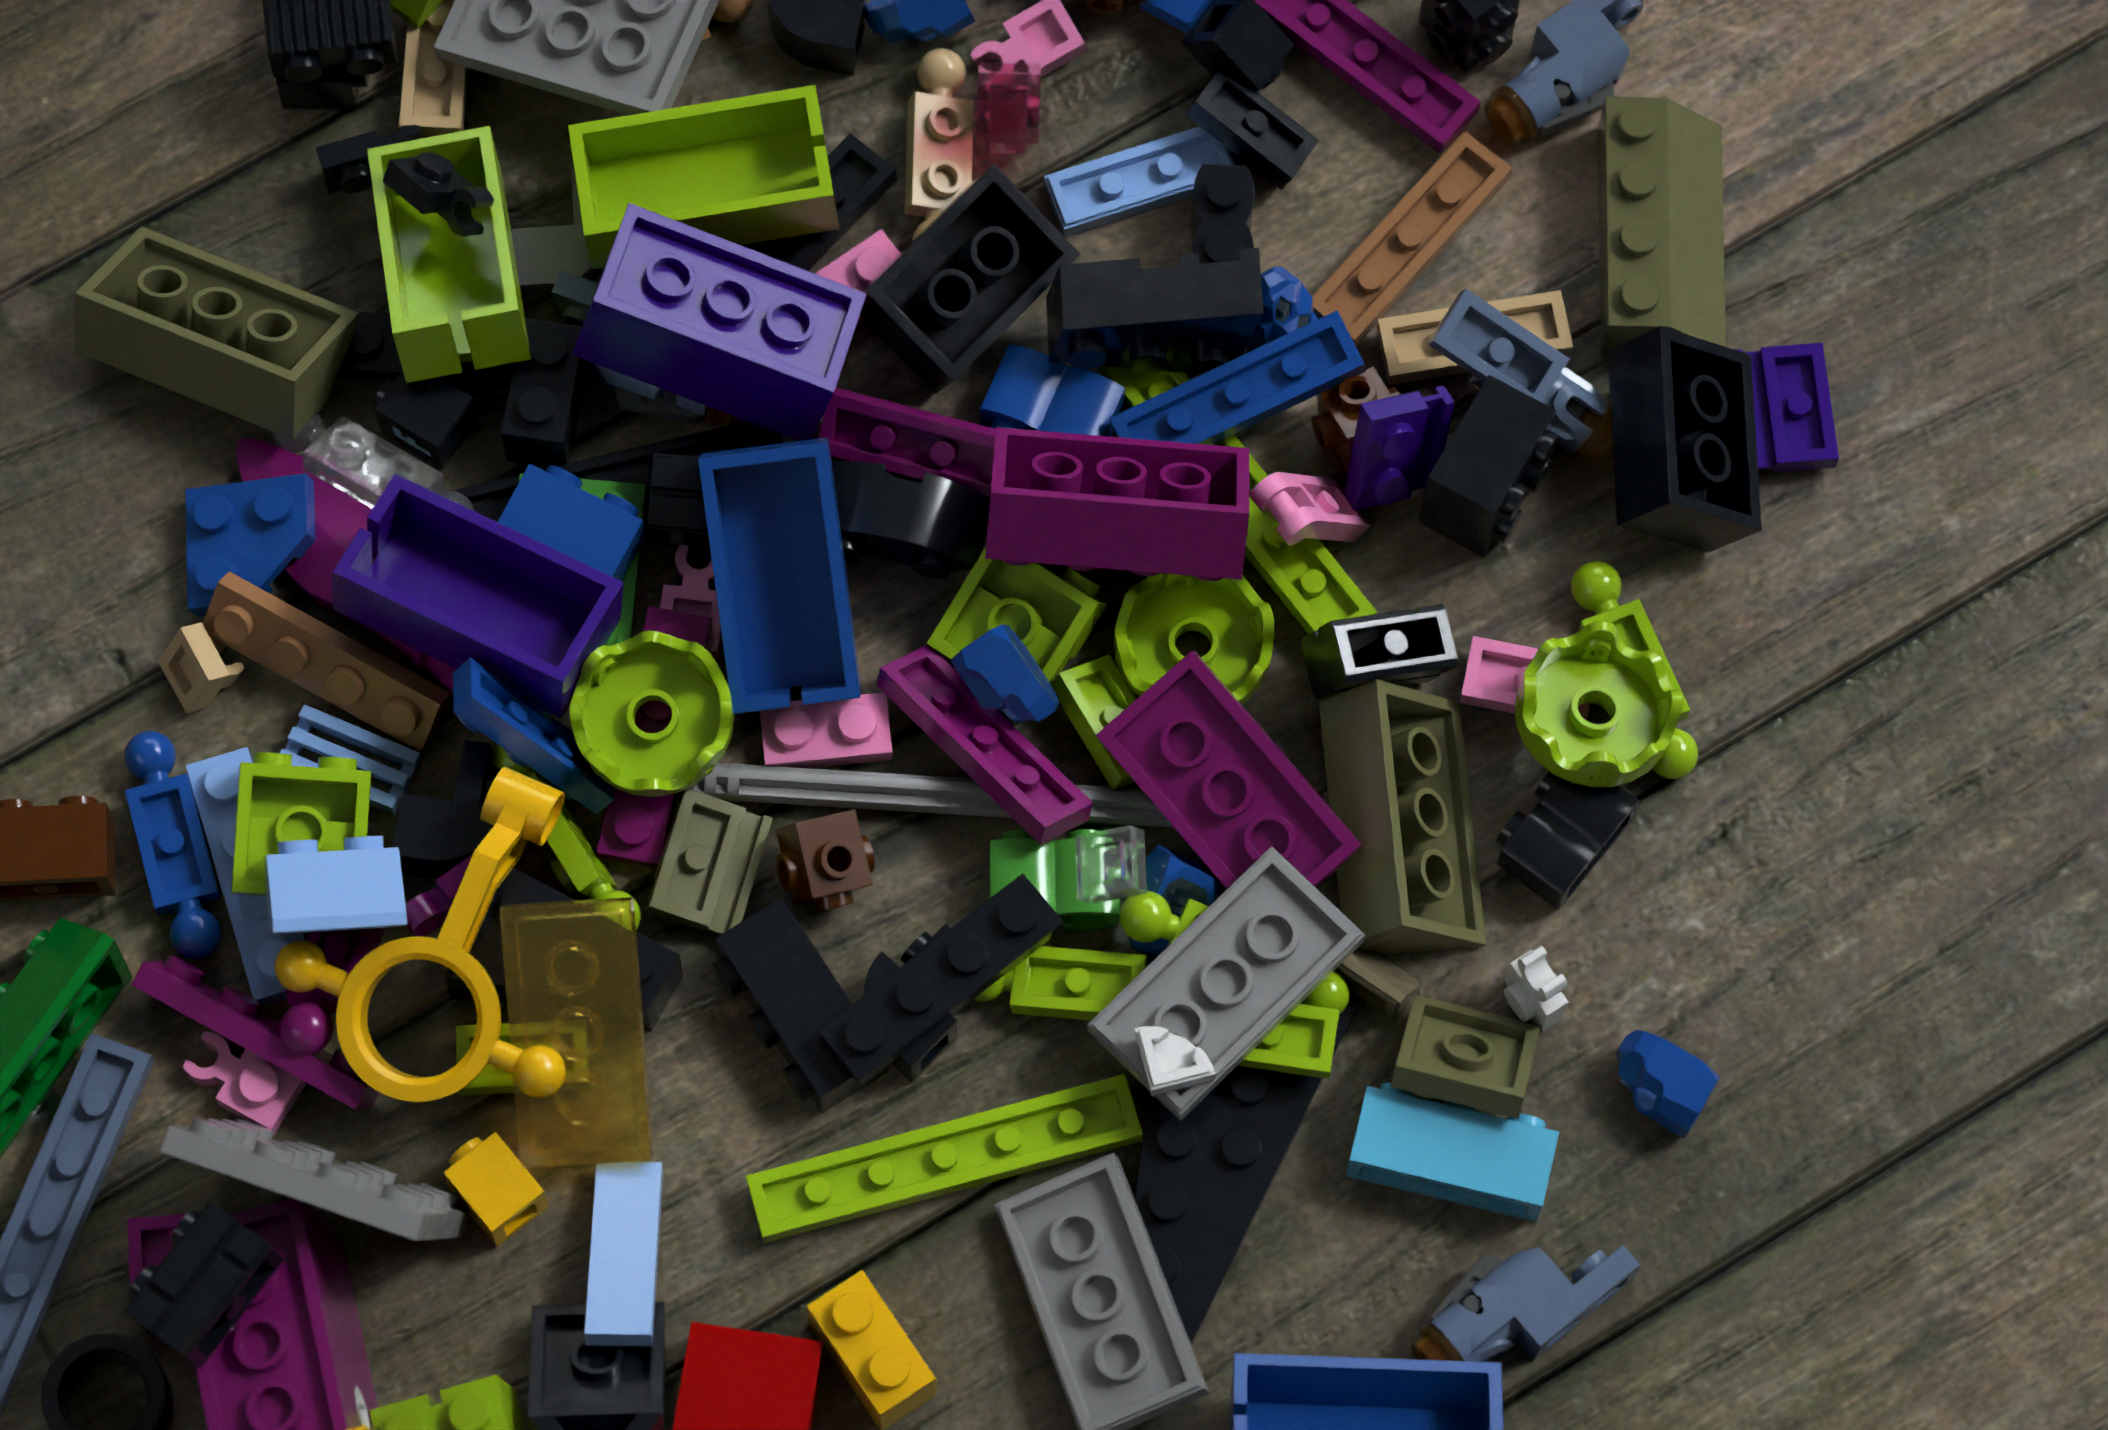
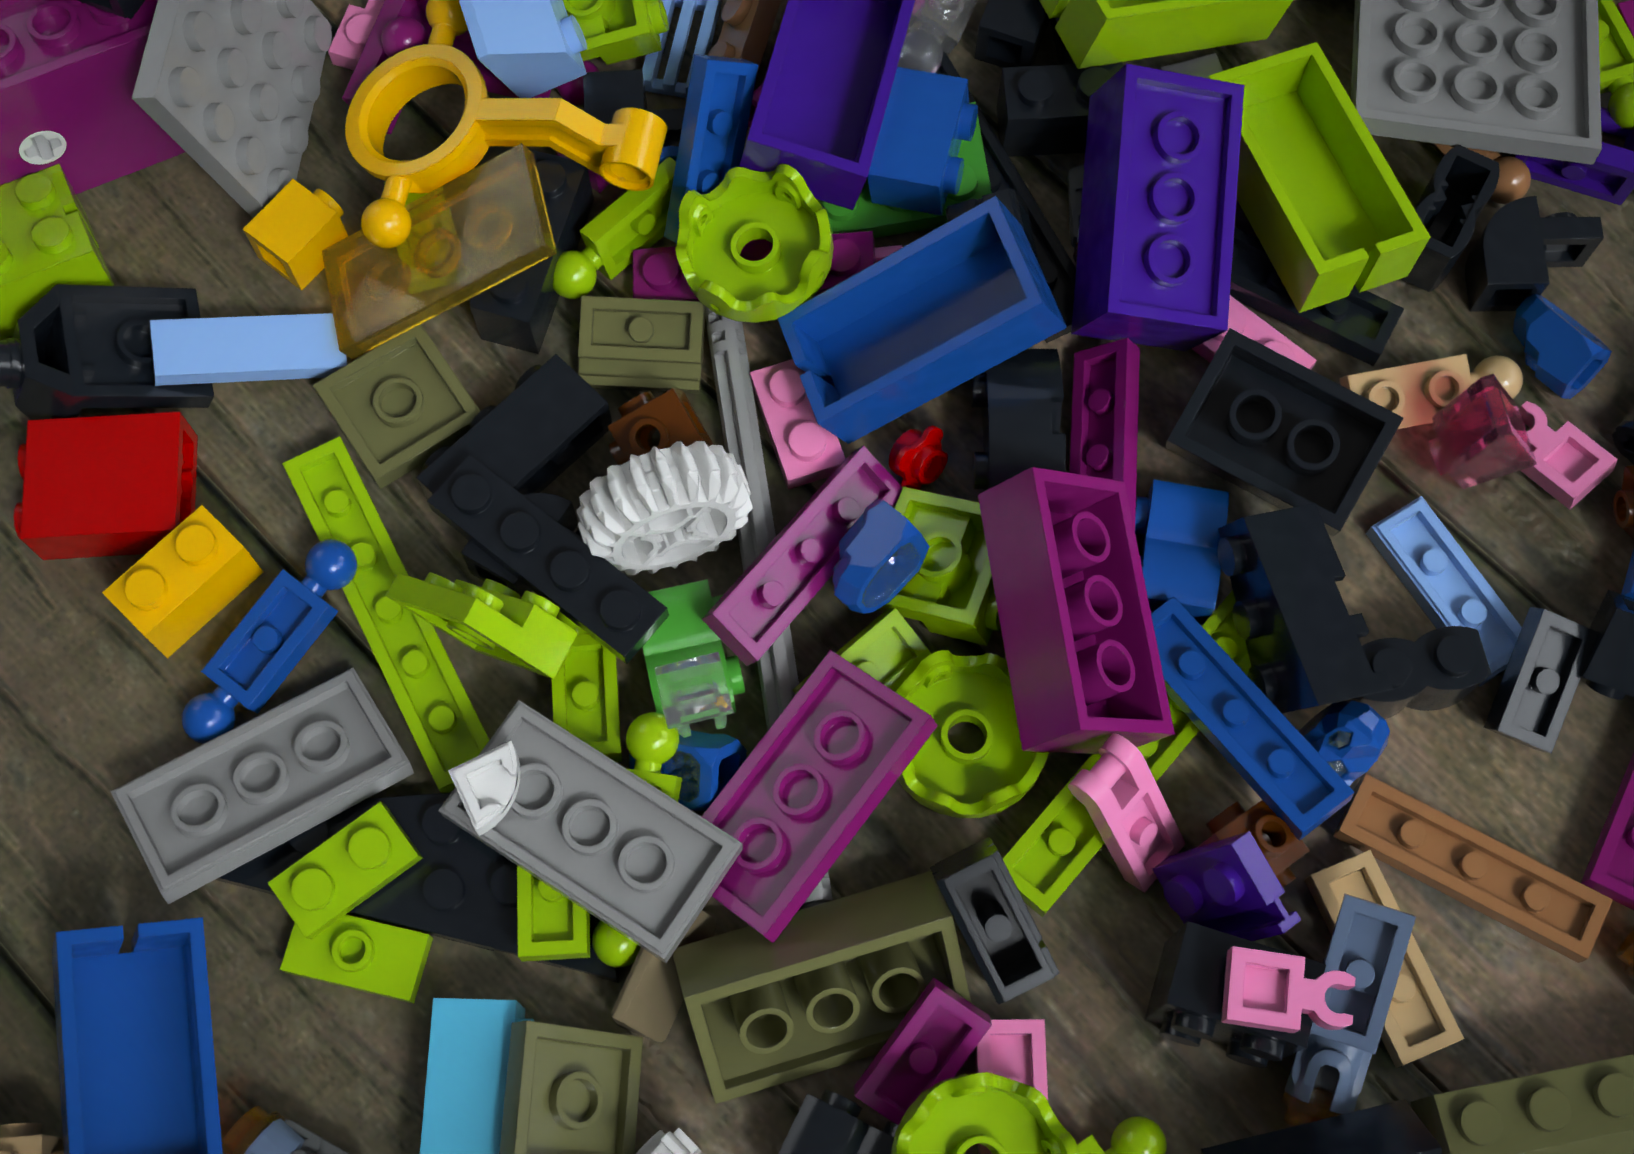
camera: 80 degrees right, 0 degrees up
none -> blue plate [182,539,357,744]
none -> lime plate [268,802,423,939]
none -> lime plate [280,915,433,1004]
none -> olive plate [313,322,480,490]
none -> lime plate [386,572,578,679]
none -> white gear [576,441,753,575]
none -> magenta plate [854,977,992,1125]
none -> red plate [889,425,948,490]
none -> bright pink plate [1221,946,1356,1033]
none -> black brick [1402,145,1500,292]

